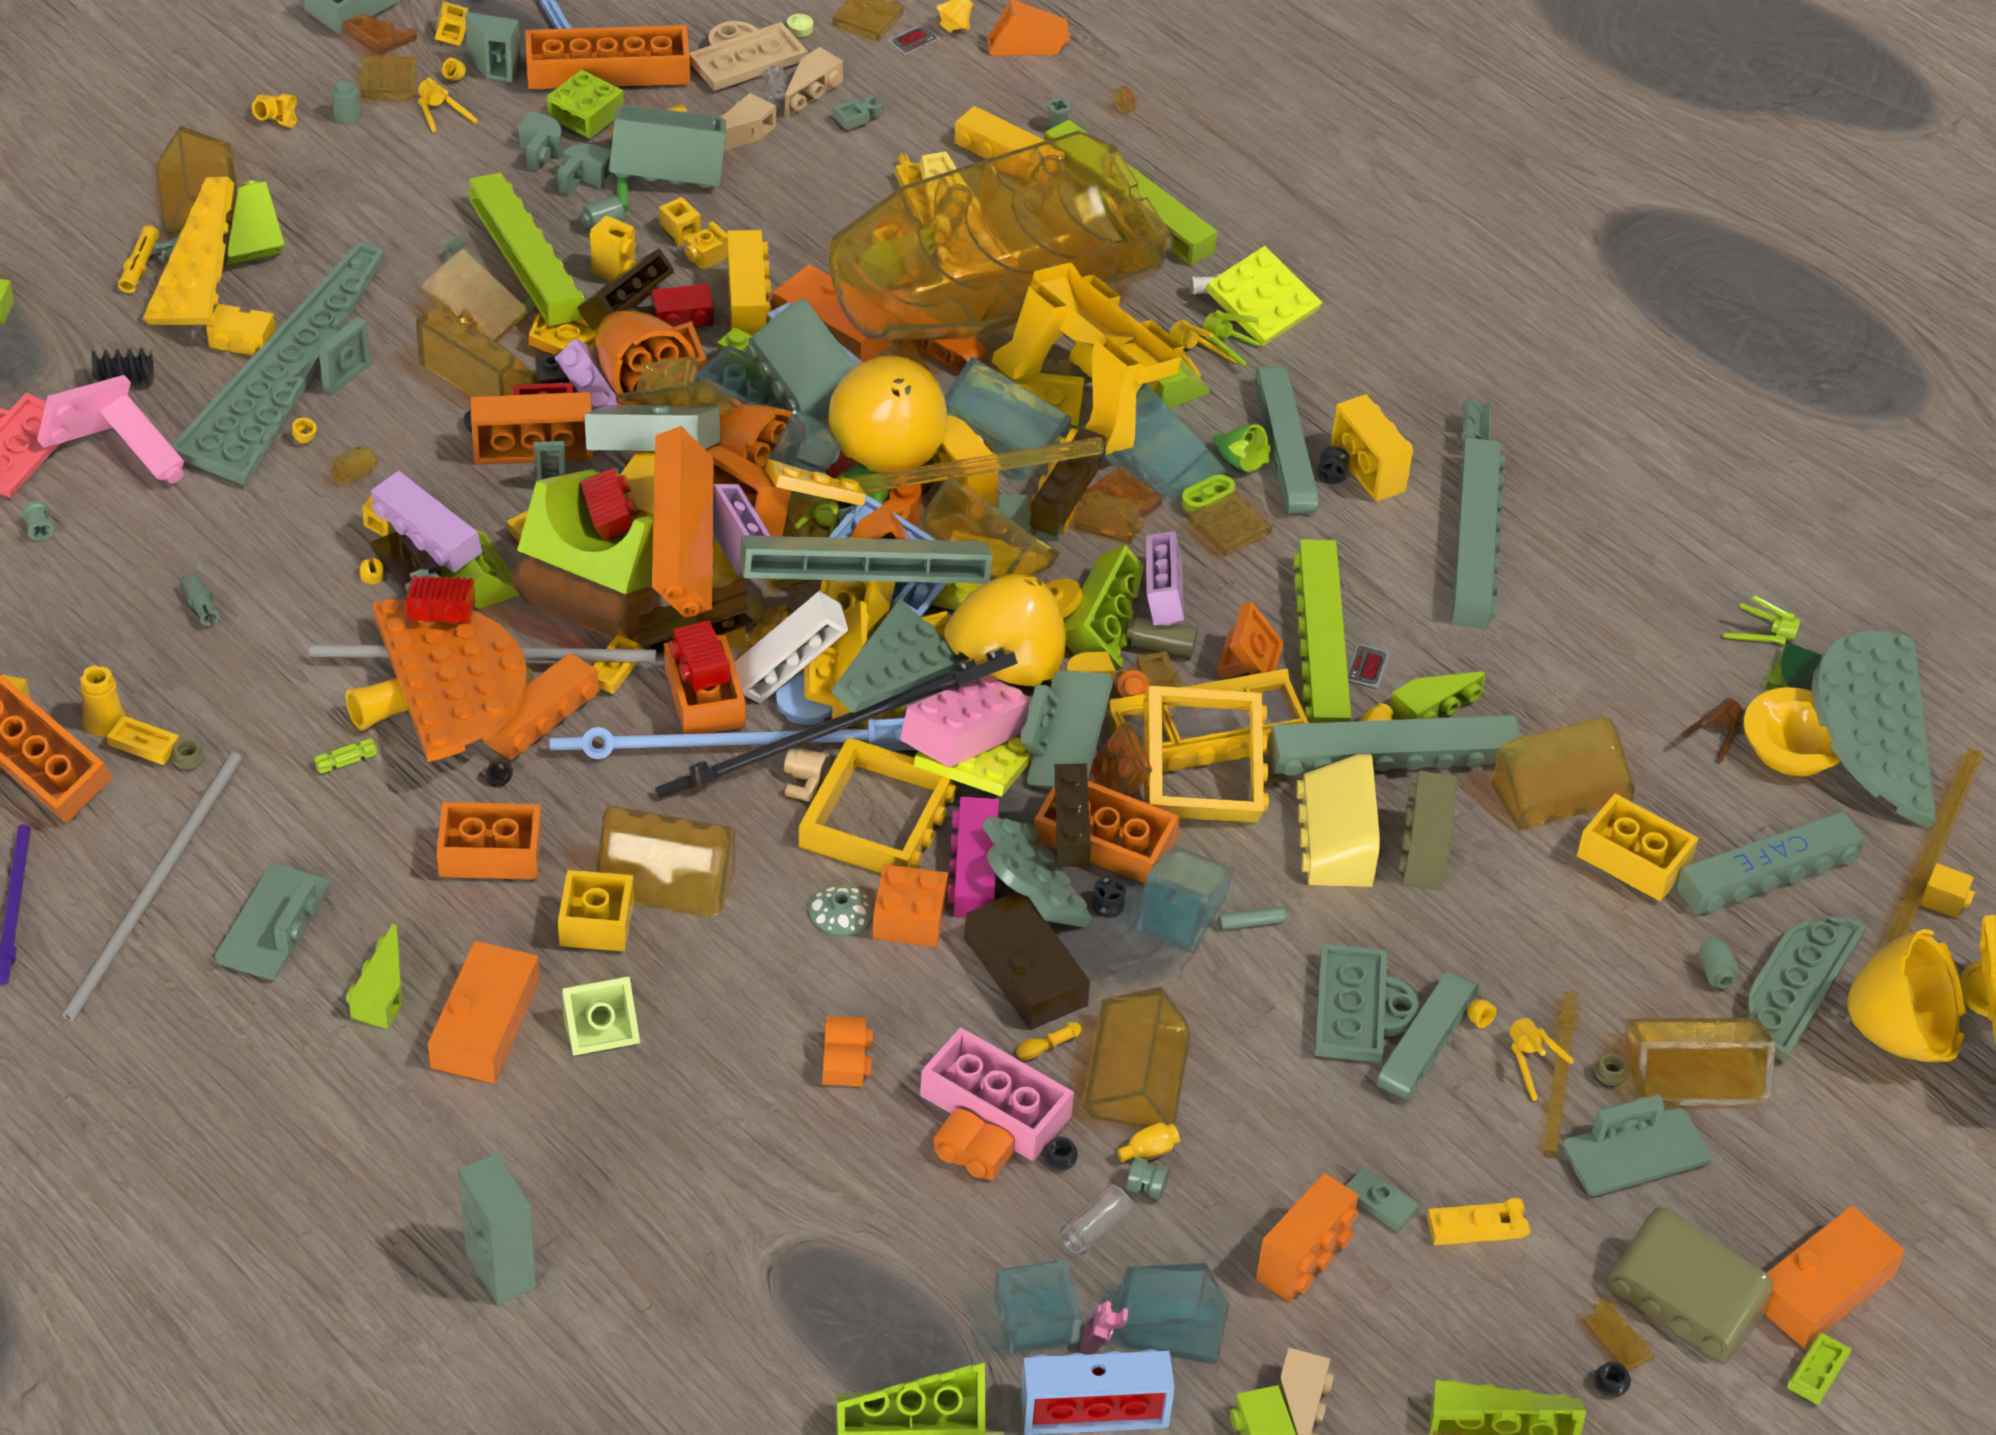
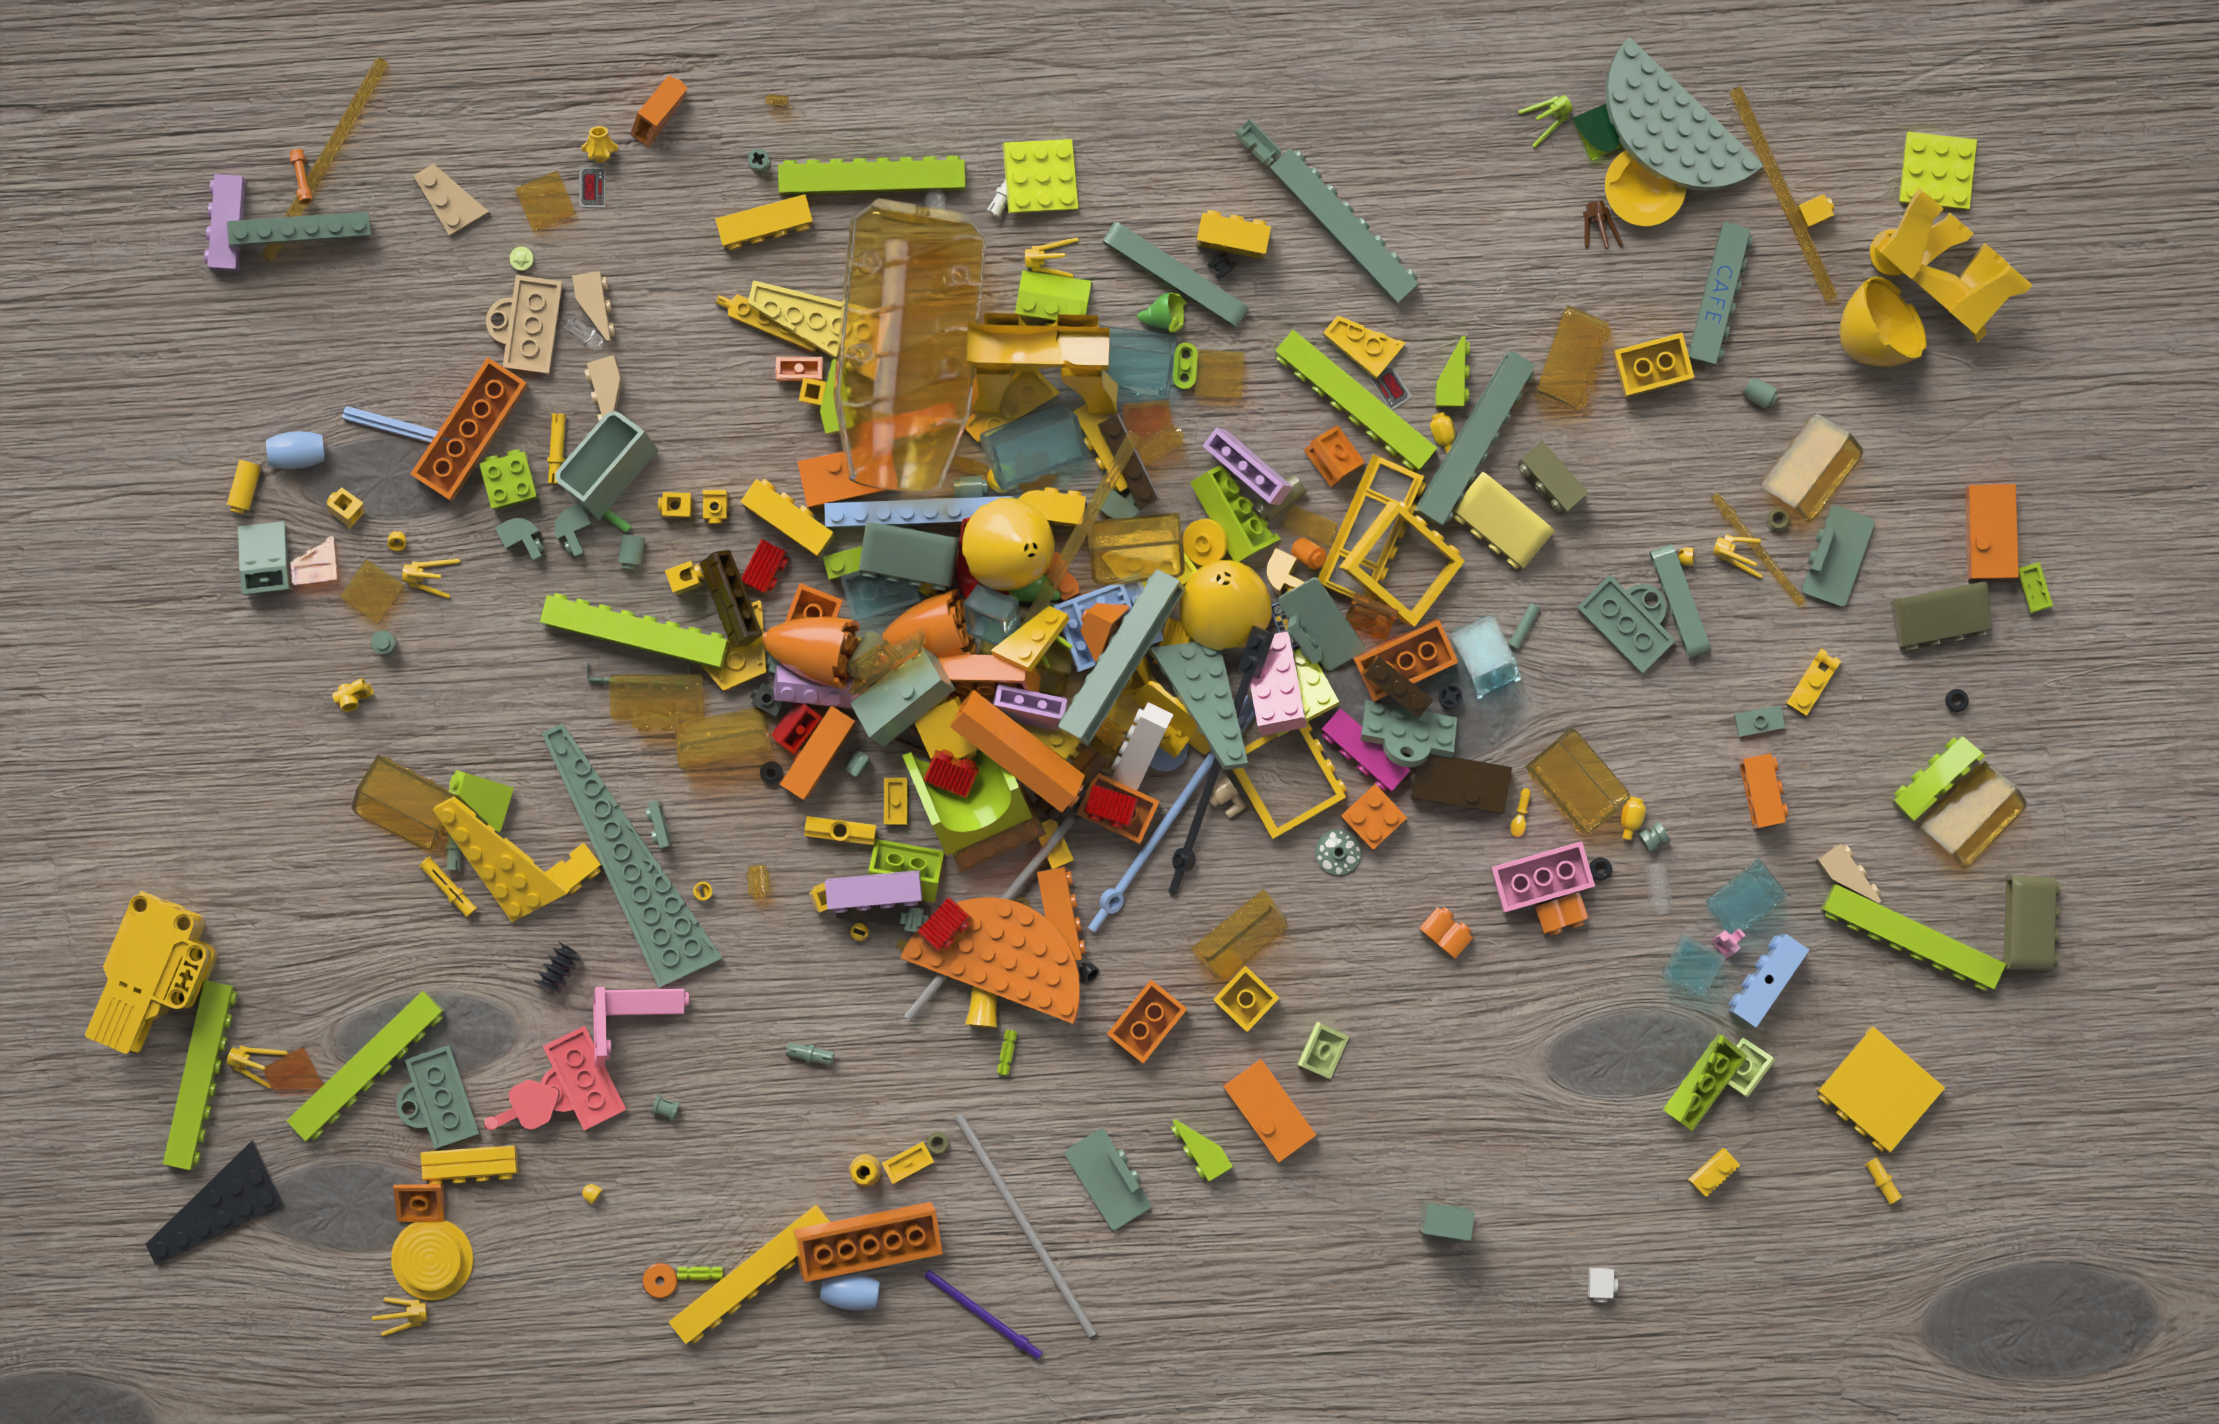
camera: 45 degrees left, 40 degrees up
sand green slope [465,12,521,83] -> none
sand green plate [833,96,884,130] -> none
lime plant [1203,310,1260,366] -> none
clear yellow hinge [1583,1298,1655,1372] -> none
sand green plate [1746,917,1867,1063] -> none
none -> yellow piece [804,816,877,845]
none -> yellow wing [1322,316,1406,379]

